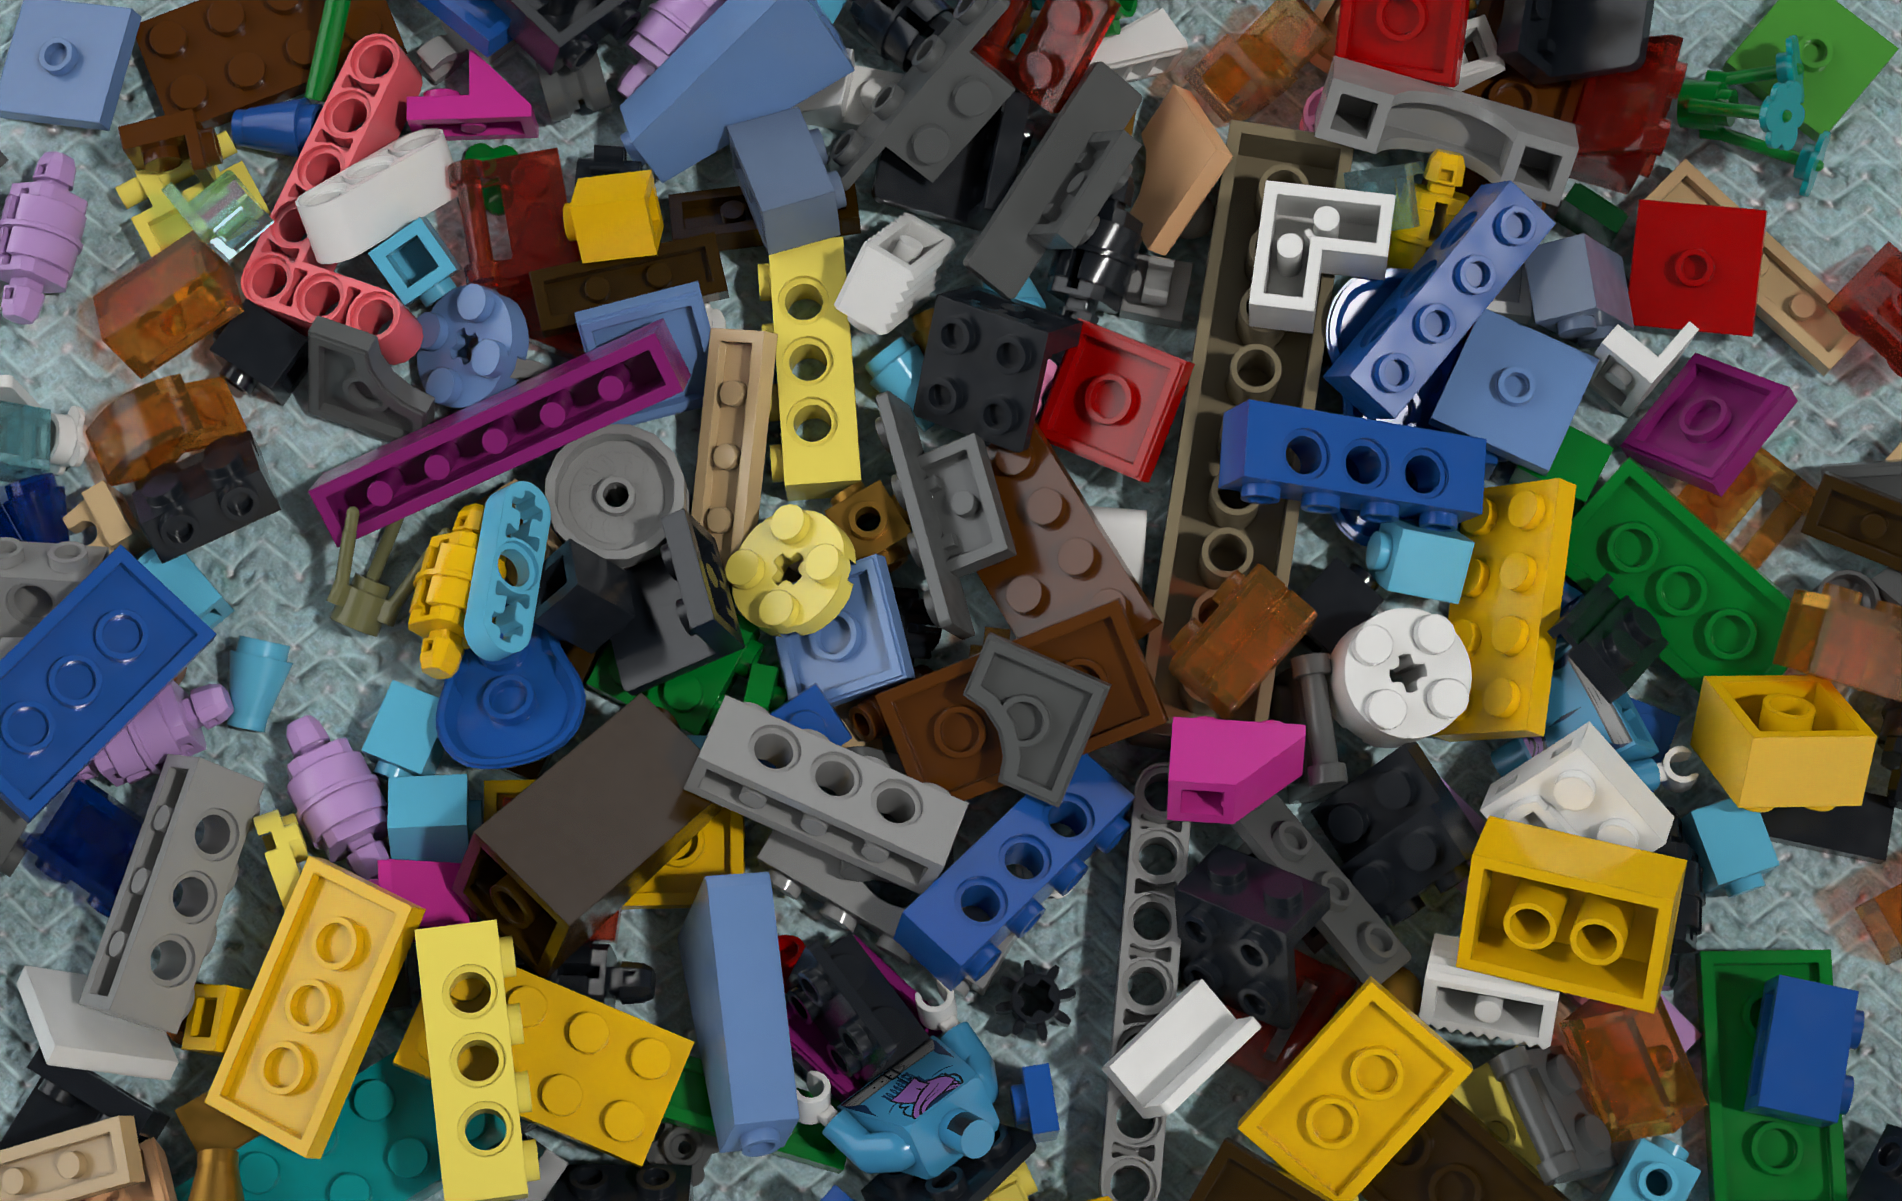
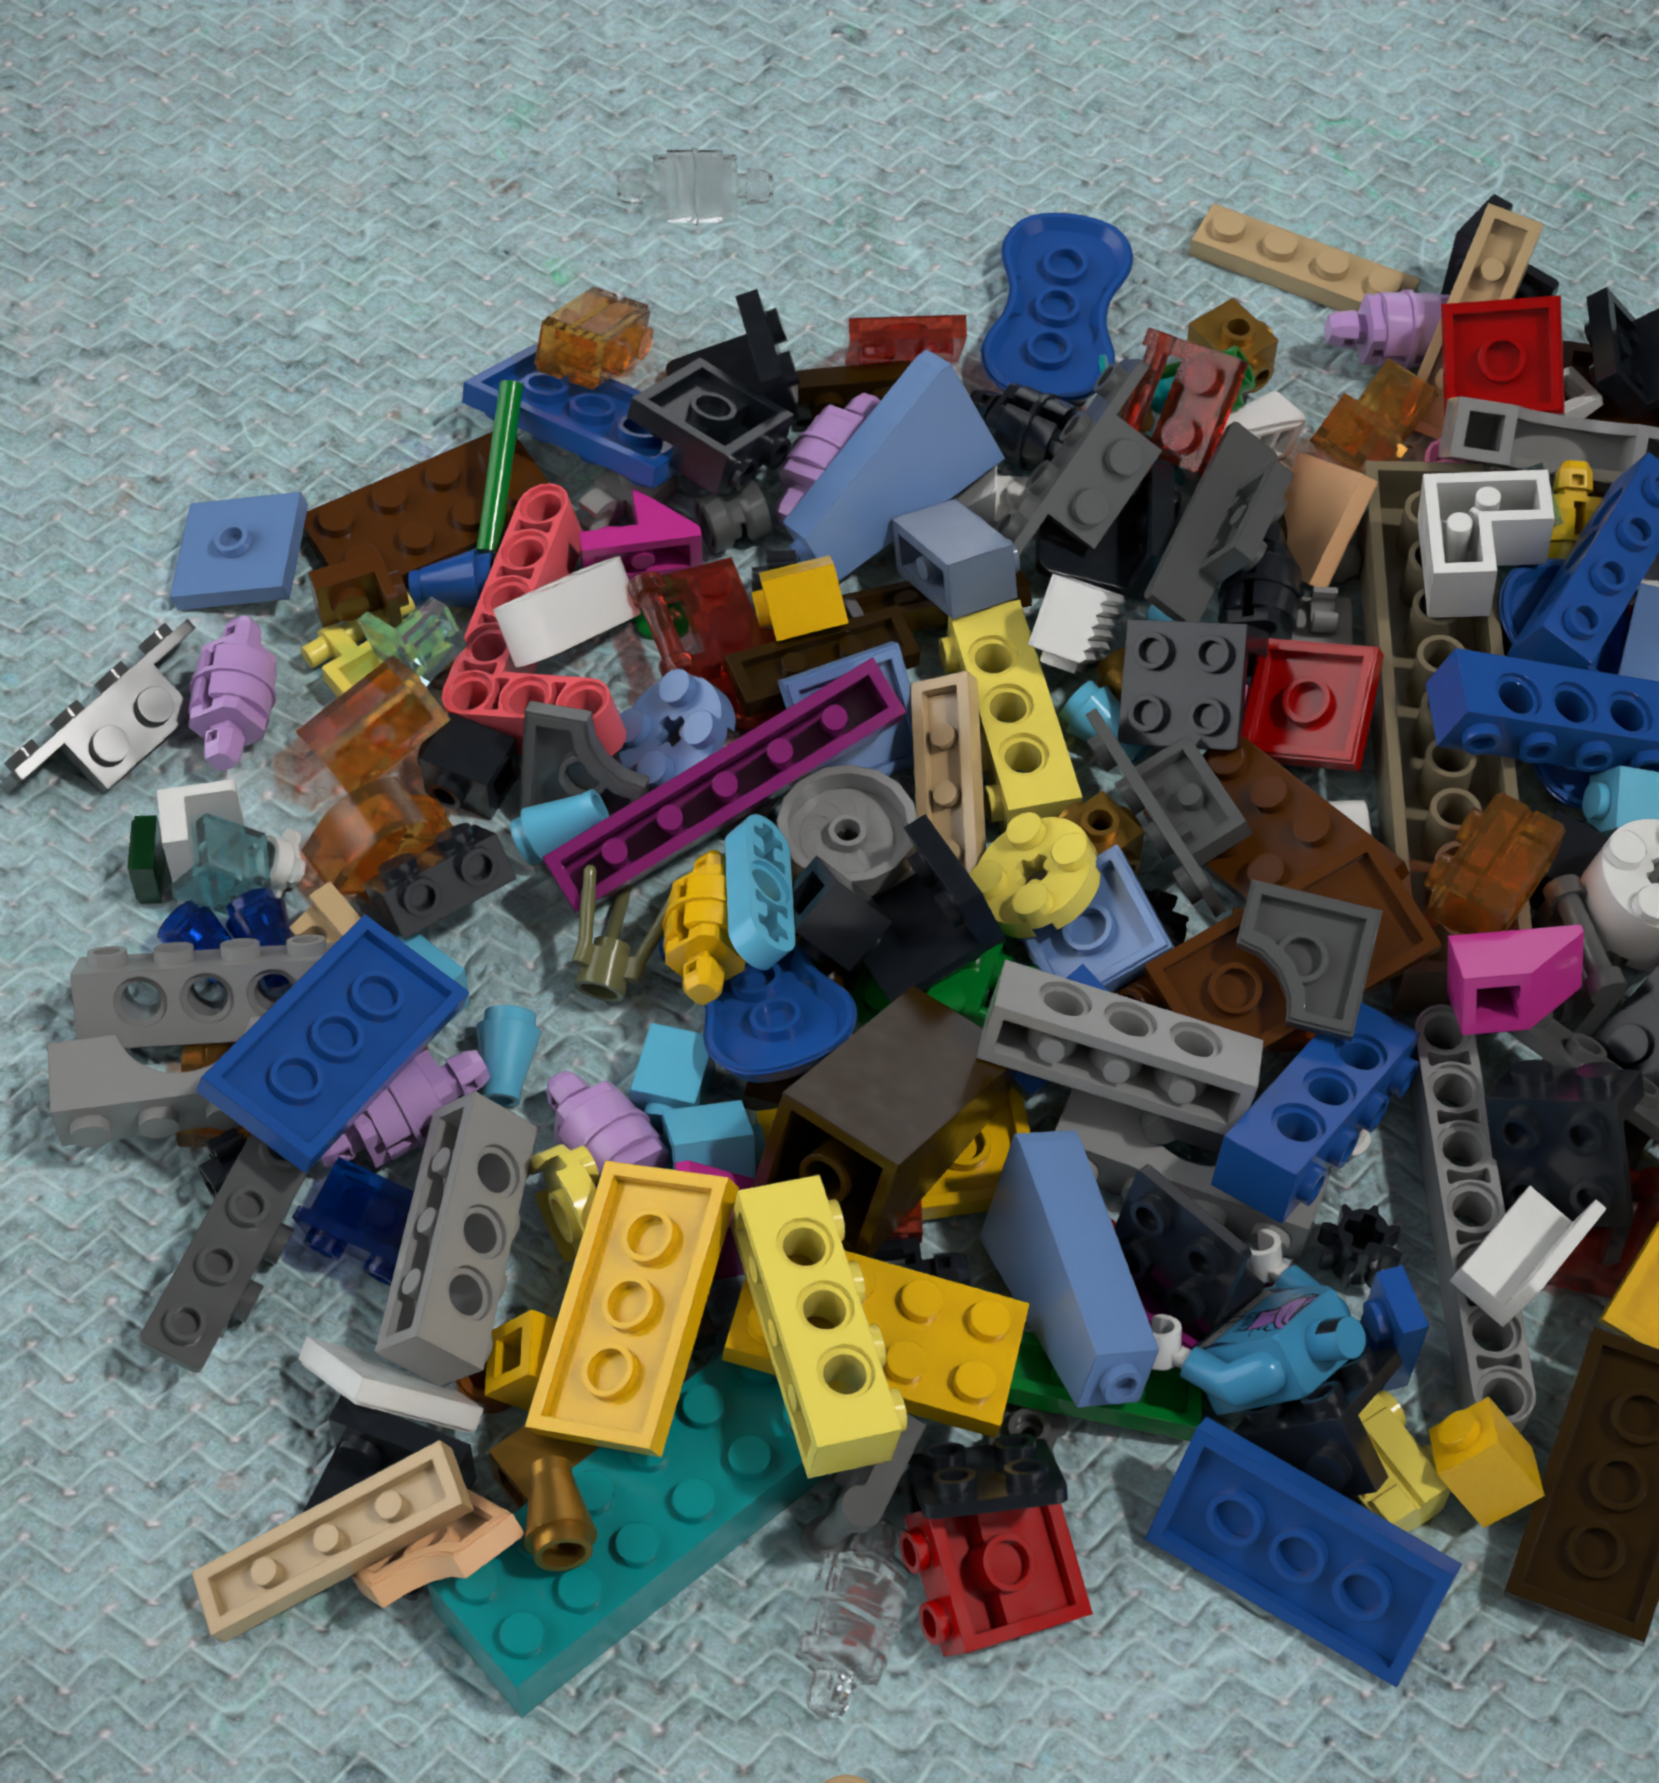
camera: 10 degrees left, 20 degrees down
medium azure brick [368,217,463,308] -> none
none -> medium azure cone [510,789,609,866]

